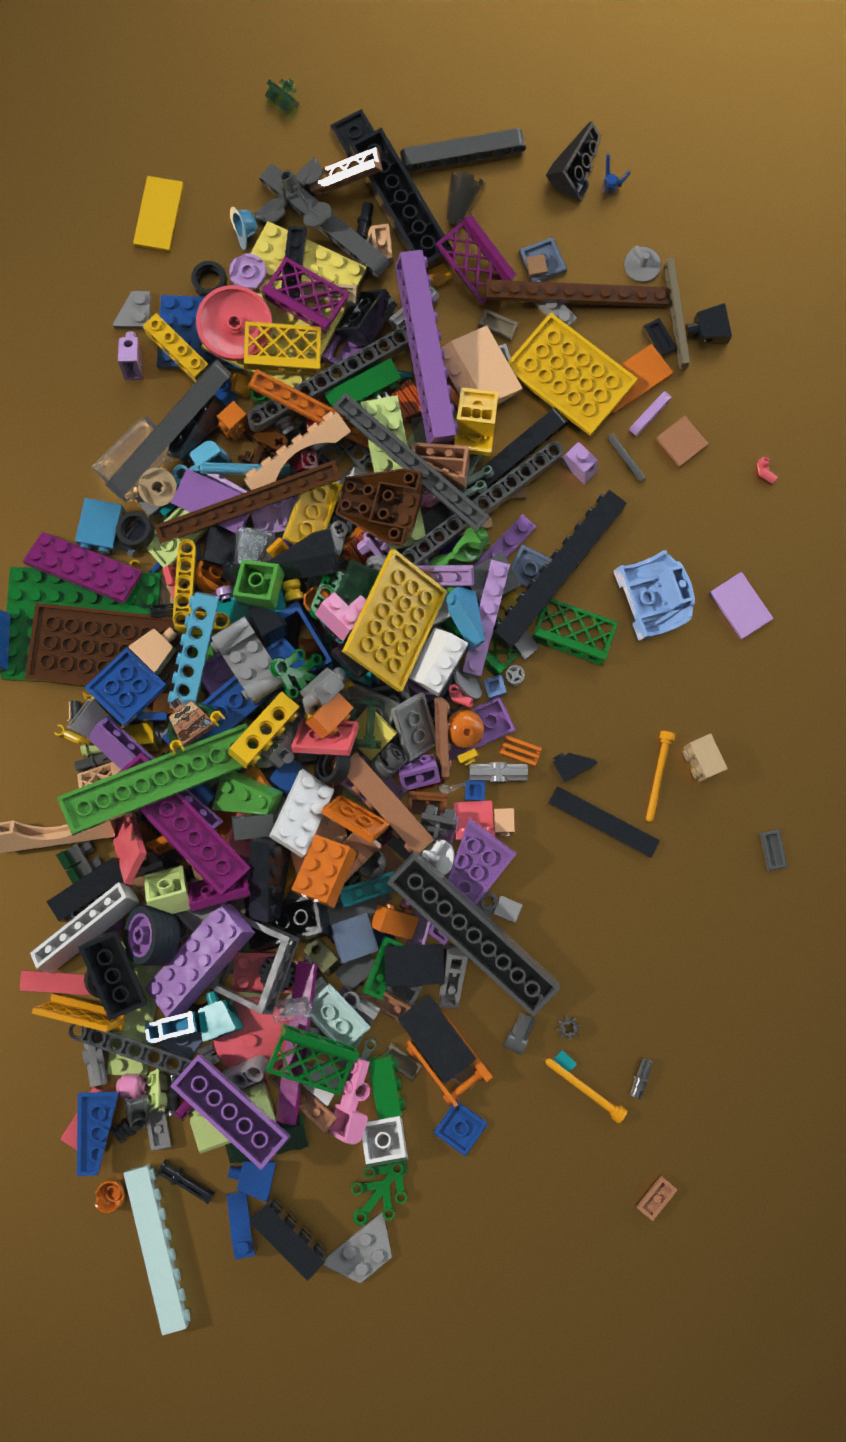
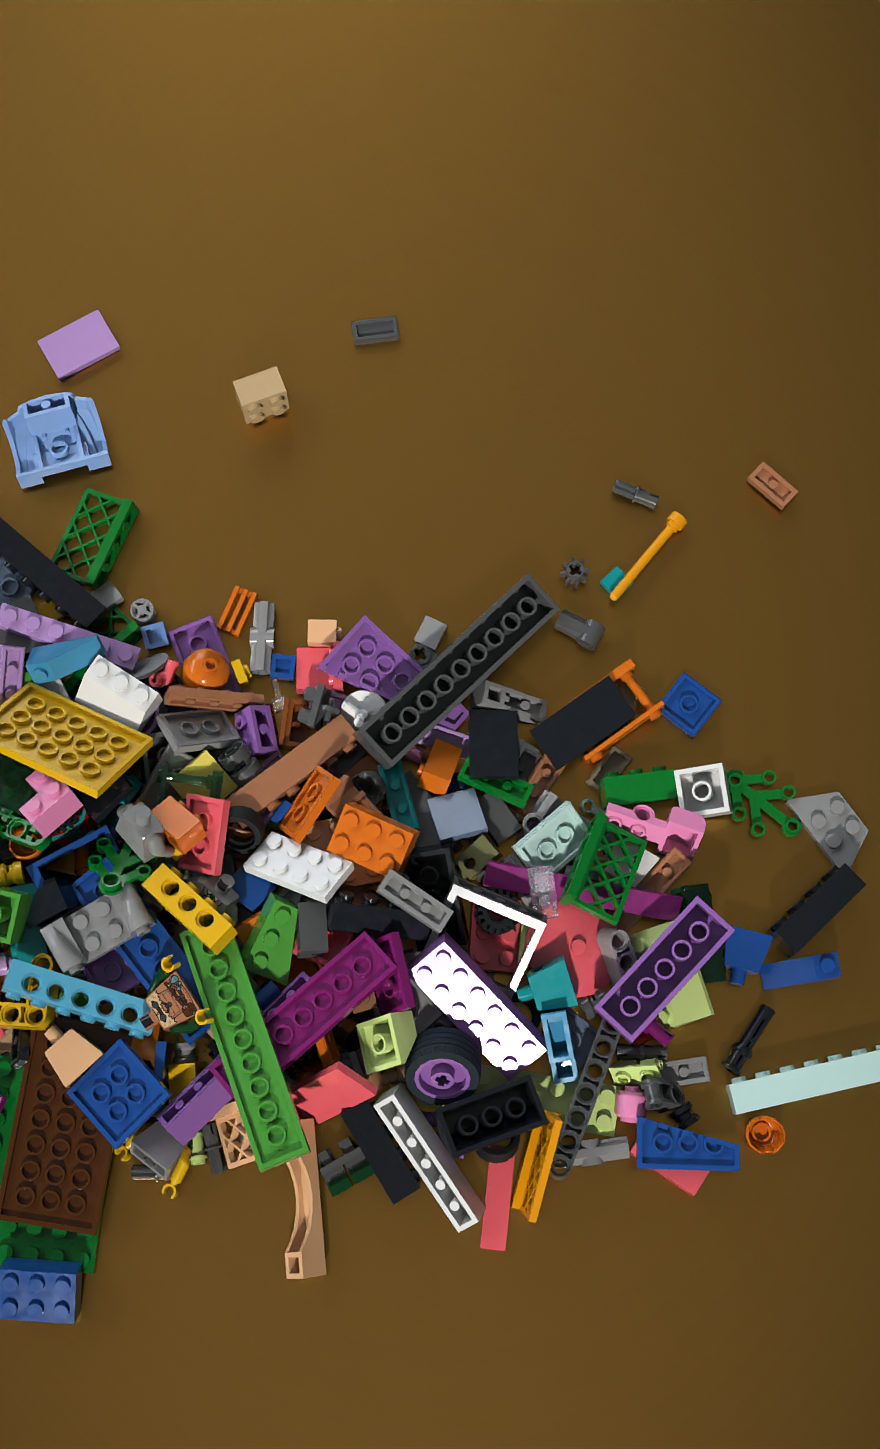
camera: 85 degrees left, 5 degrees down
black tile [548,786,660,858] -> none
black slope [551,753,597,784] -> none
light orange piece [646,731,676,822] -> none
none -> blue tile [271,800,292,826]
none -> light grey plate [376,869,454,933]

